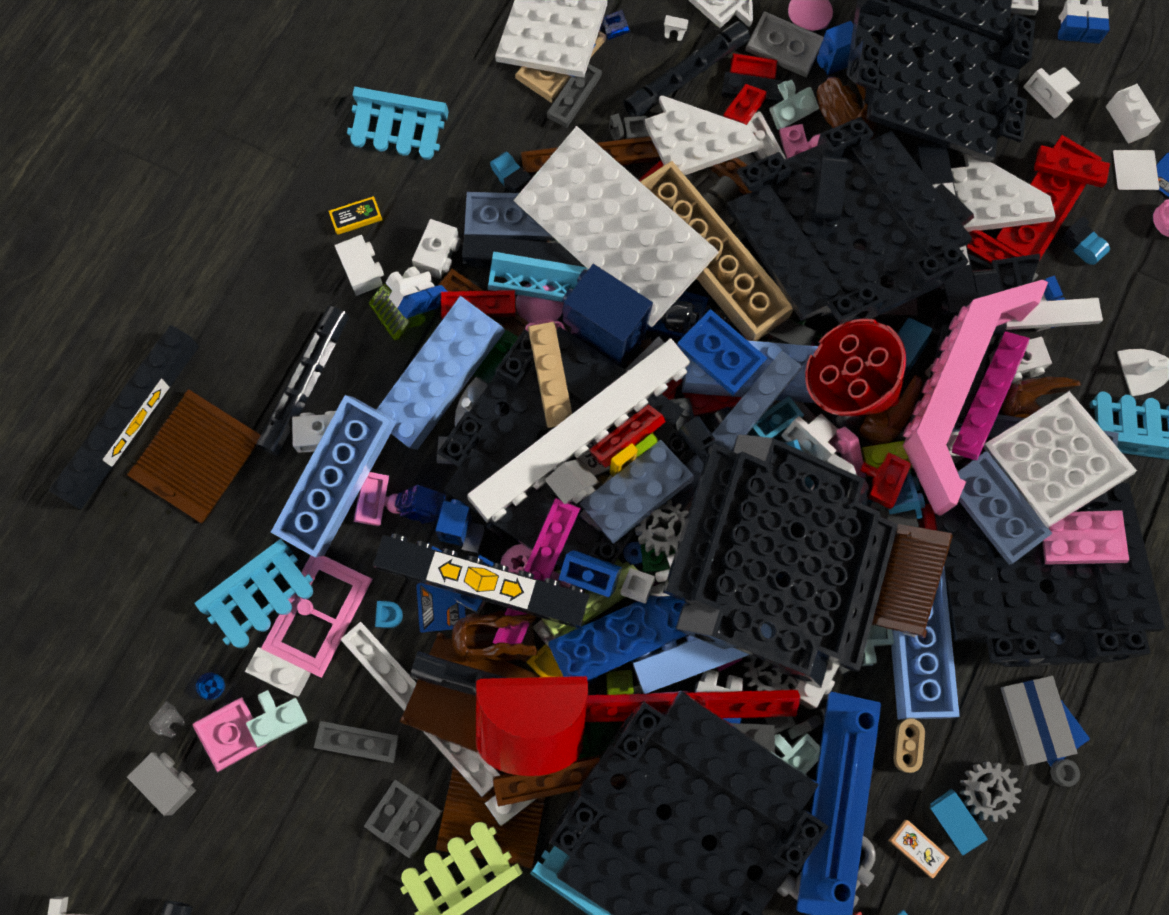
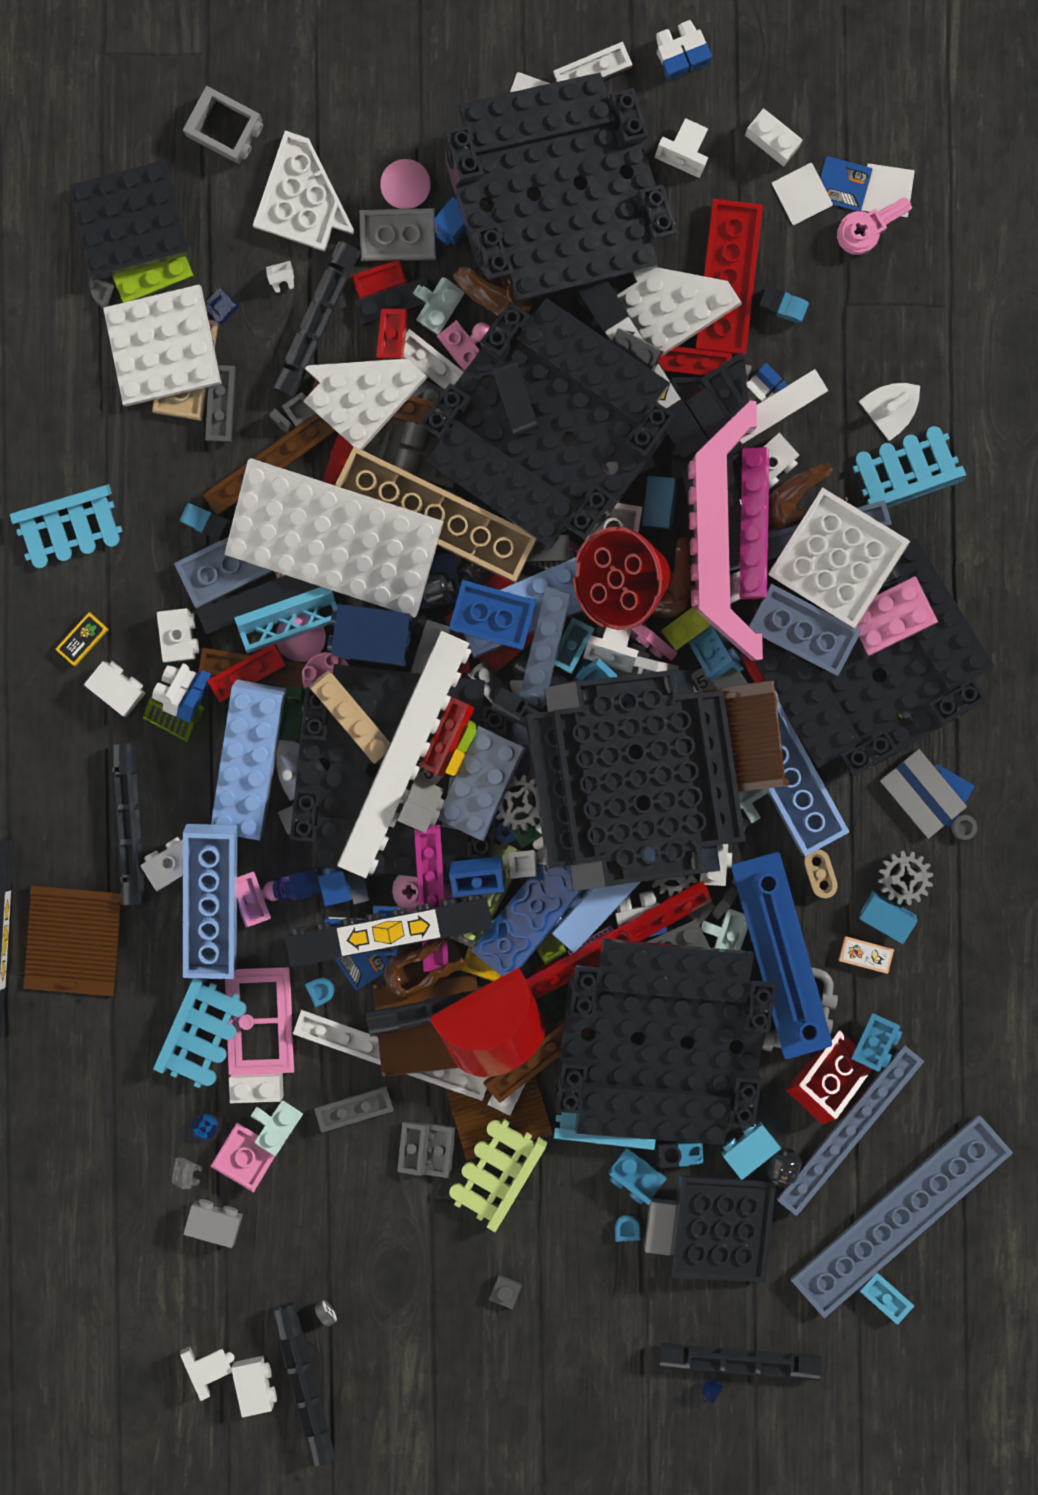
camera: 25 degrees left, 15 degrees up
red plate [859,452,912,509] -> none
red plate [1034,145,1110,188] -> none

